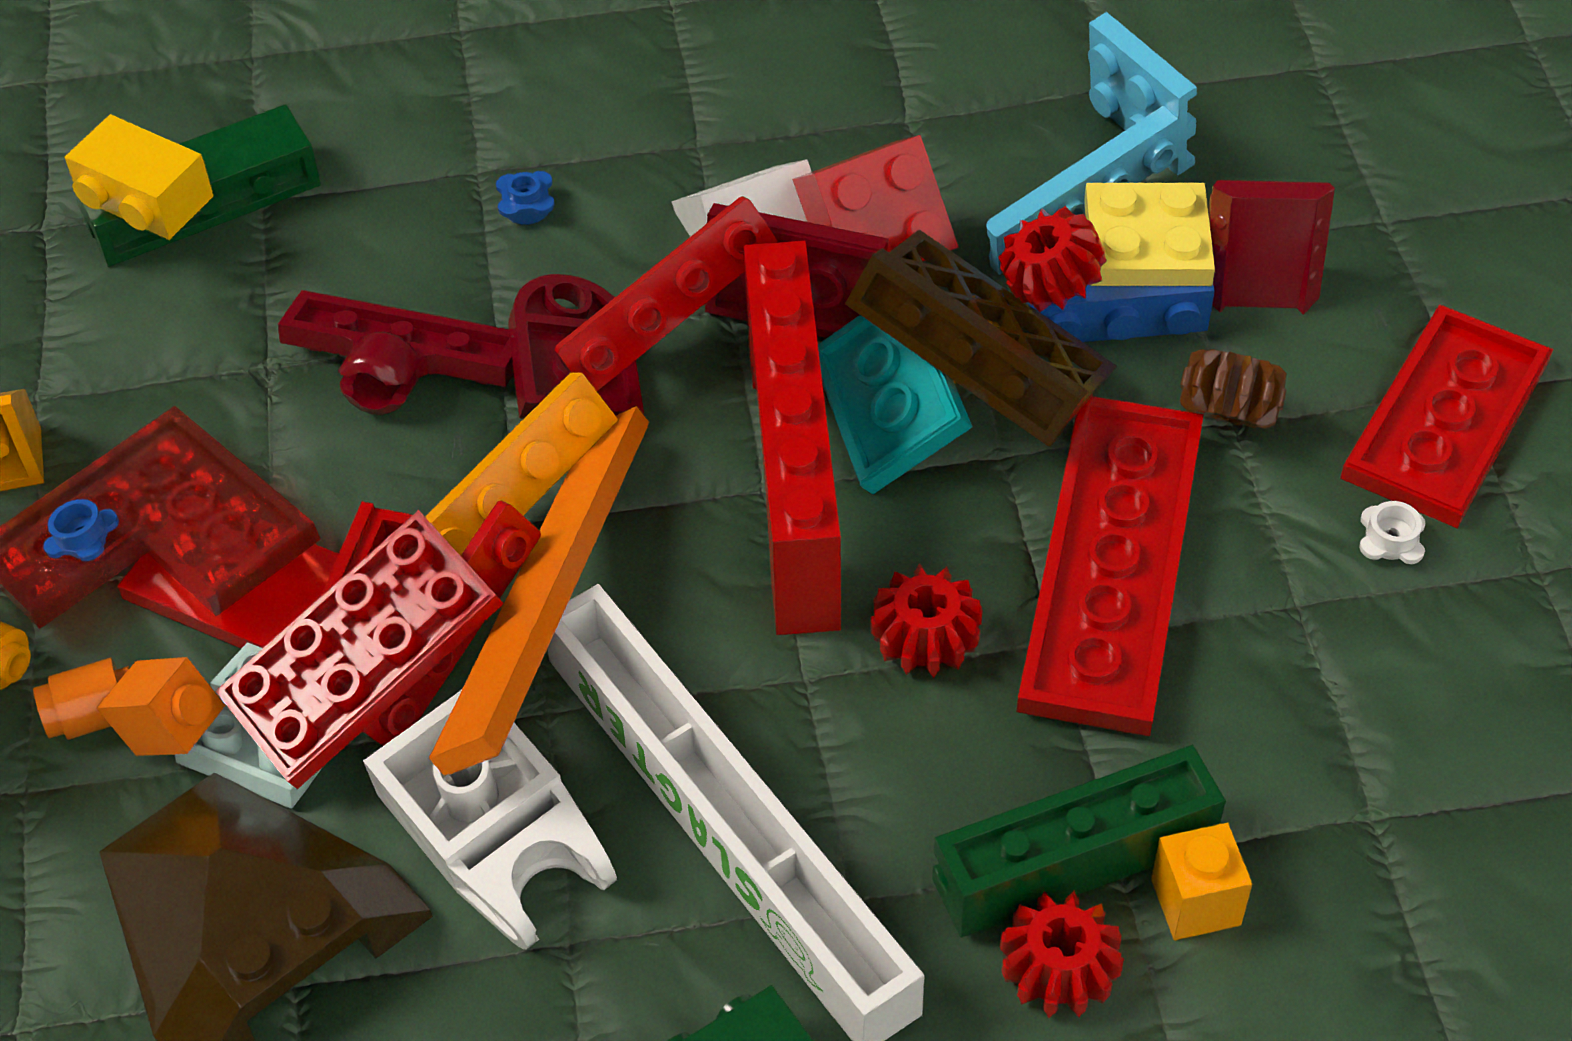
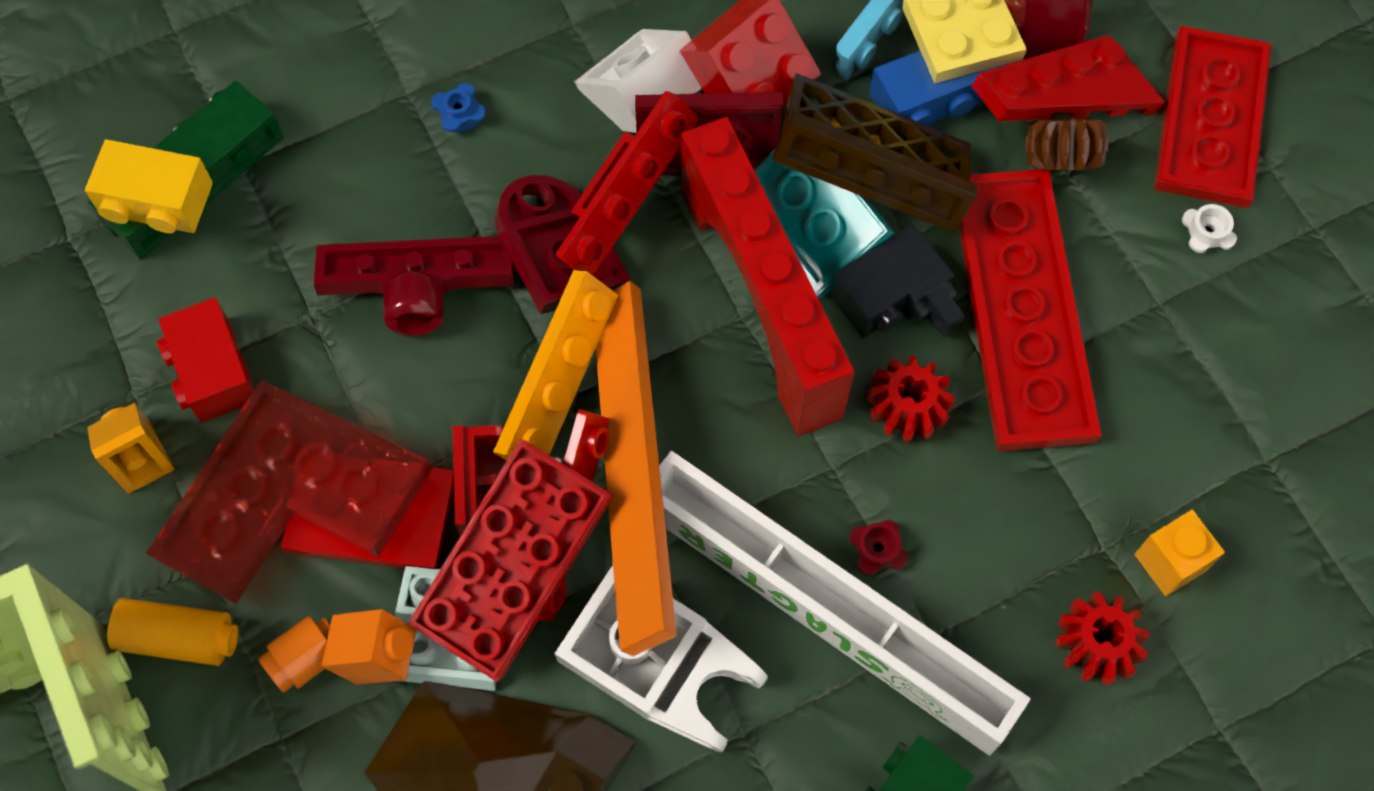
camera: 20 degrees left, 15 degrees up
blue plate [43,499,119,561] -> none
dark green brick [932,744,1226,938] -> none
red gear [998,206,1107,312] -> none
none -> red brick [156,297,259,423]
none -> black hinge [828,223,964,339]
none -> dark red plate [849,520,908,576]
none -> red wing [971,35,1165,121]

